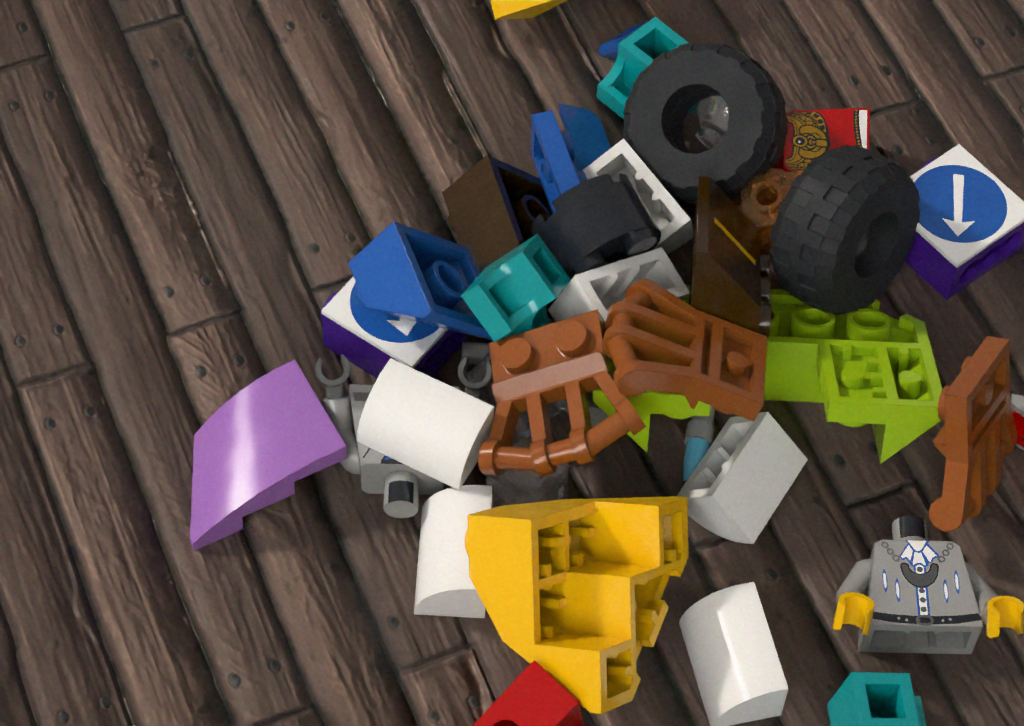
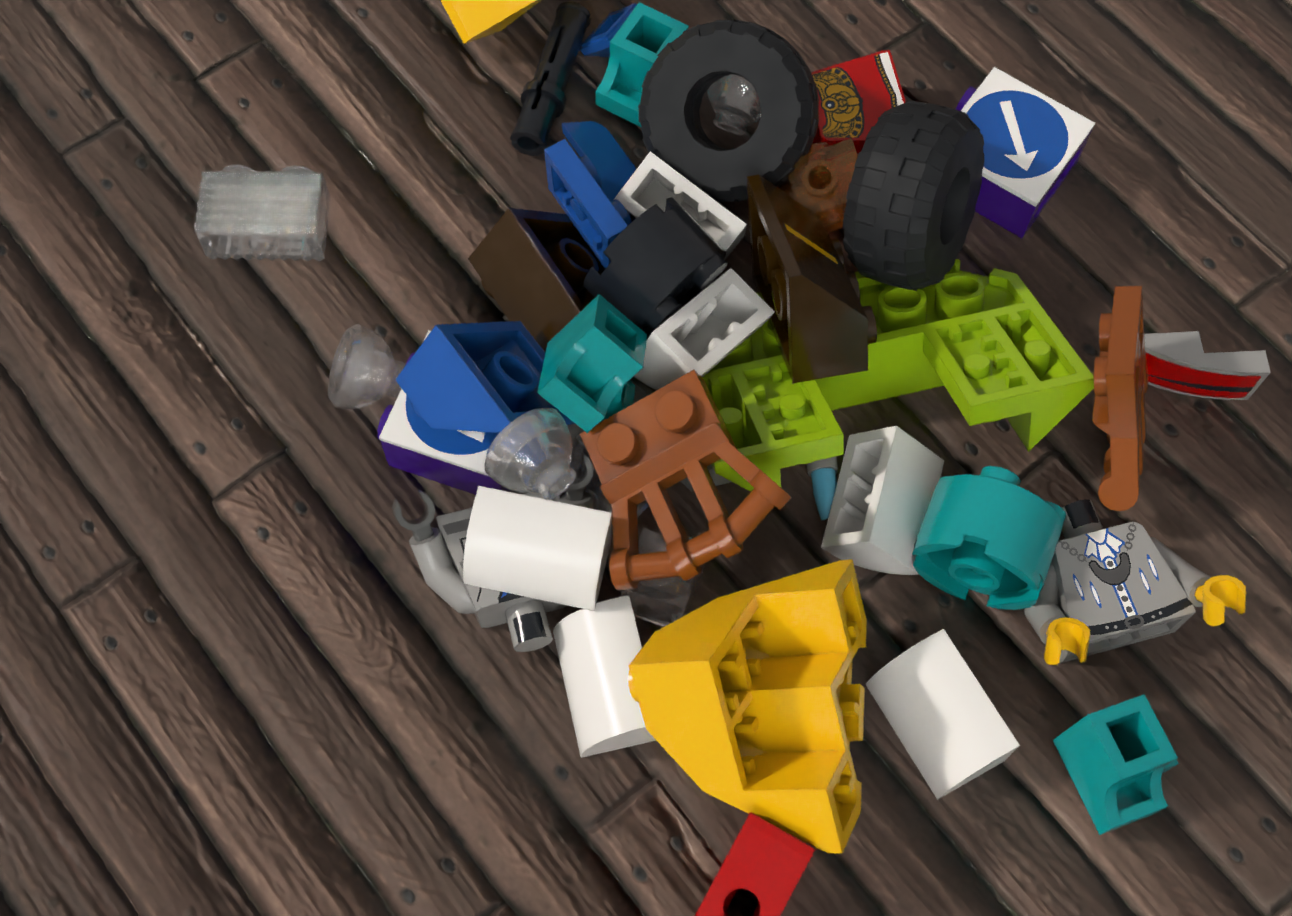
camera: 15 degrees left, 10 degrees up
medium lavender slope [190,359,347,551] -> none
dark orange plate [602,279,767,421] -> none
none -> clear brick [194,164,331,261]
none -> clear brick [328,323,405,409]
none -> clear brick [484,408,576,500]
none -> black pin [510,1,591,156]
none -> teal brick [912,466,1066,610]

